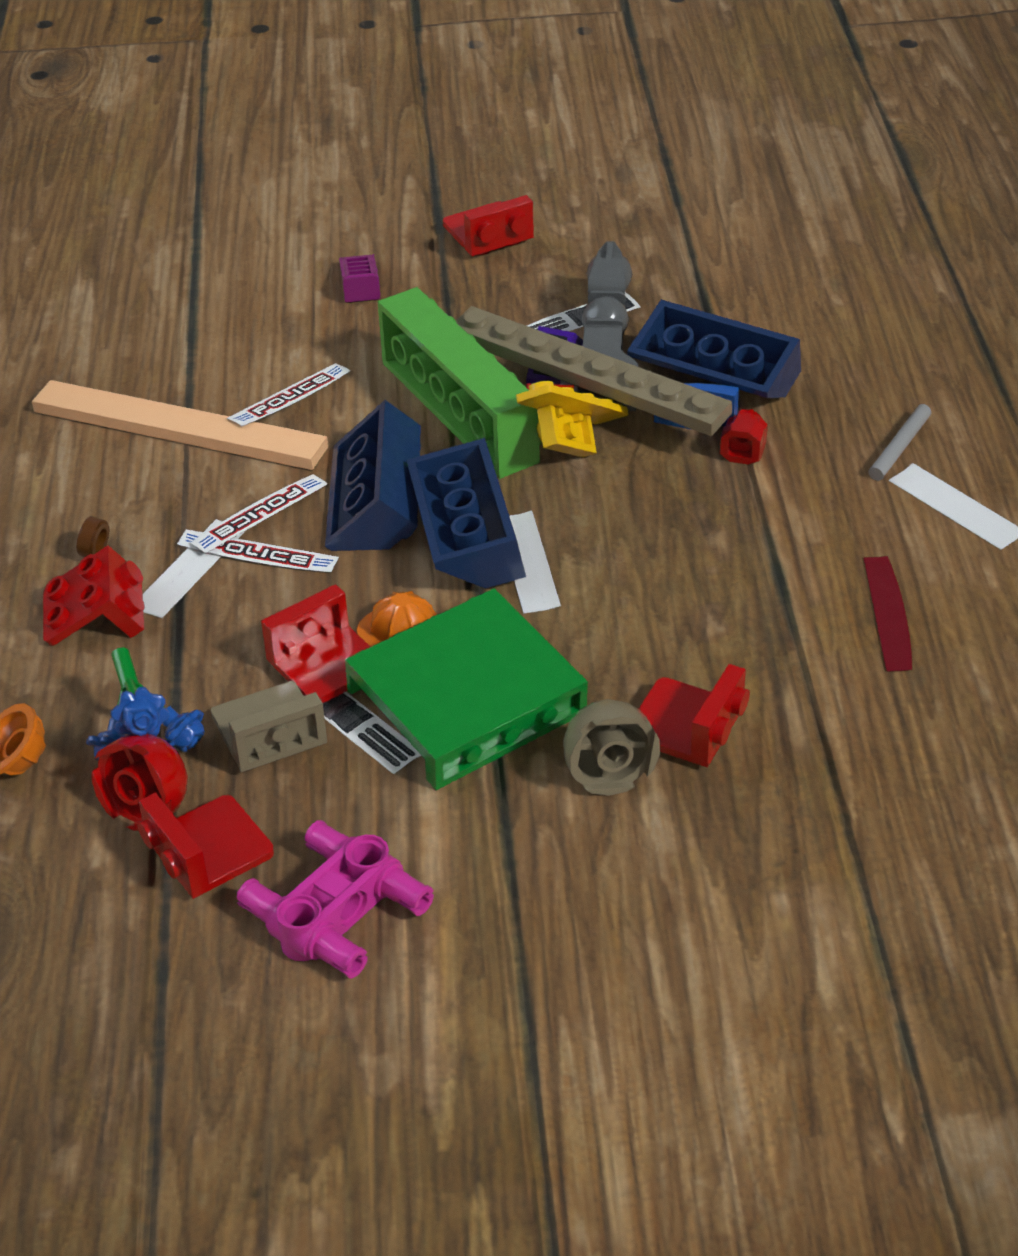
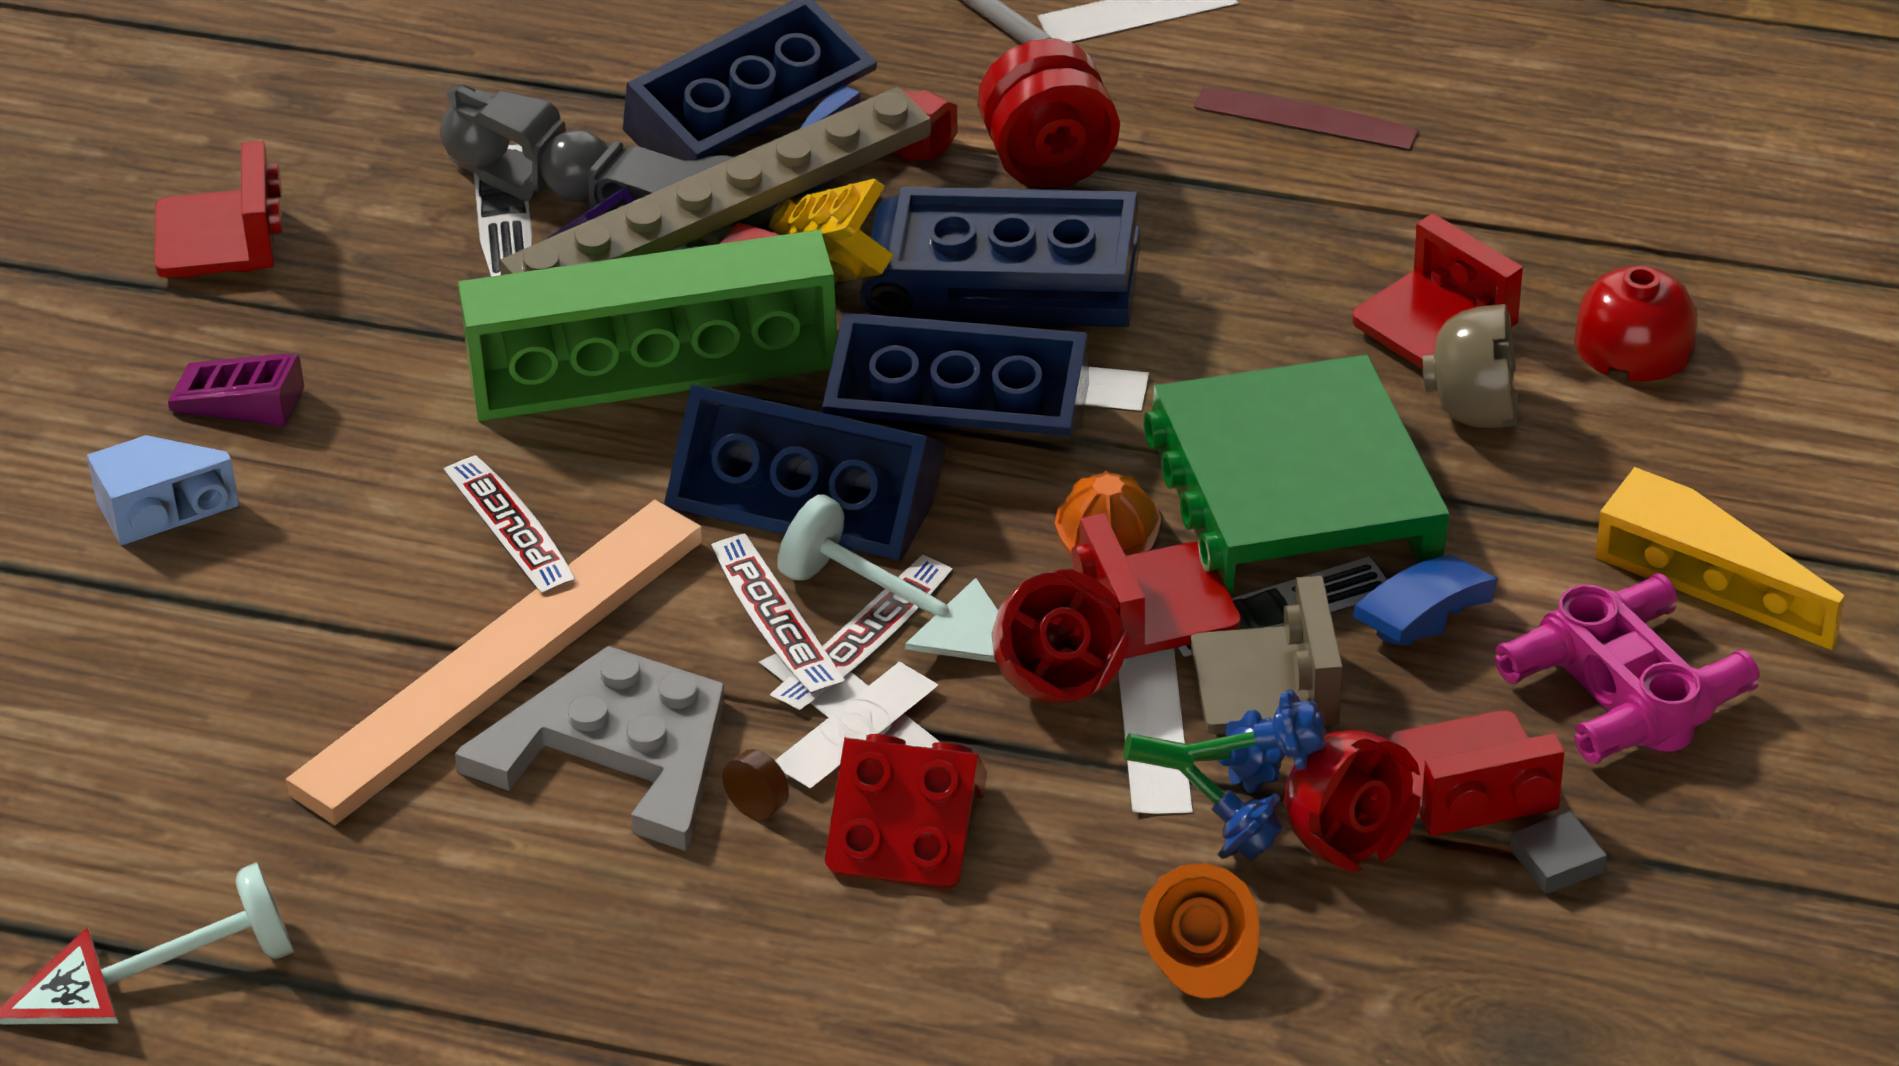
camera: 70 degrees left, 0 degrees up
none -> light blue slope [87,435,239,546]
none -> light grey wing [455,646,725,851]
none -> white piece [775,662,938,788]
none -> light aqua piece [778,495,998,662]
none -> dark blue hinge [859,187,1141,327]
none -> red wheel [977,38,1121,189]
none -> red cylinder [991,569,1129,704]
none -> white sticker [1118,648,1193,814]
none -> blue slope [1353,554,1498,645]
none -> dark grey tile [1510,811,1607,894]
none -> red cylinder [1574,266,1698,382]
none -> yellow slope [1596,467,1845,650]

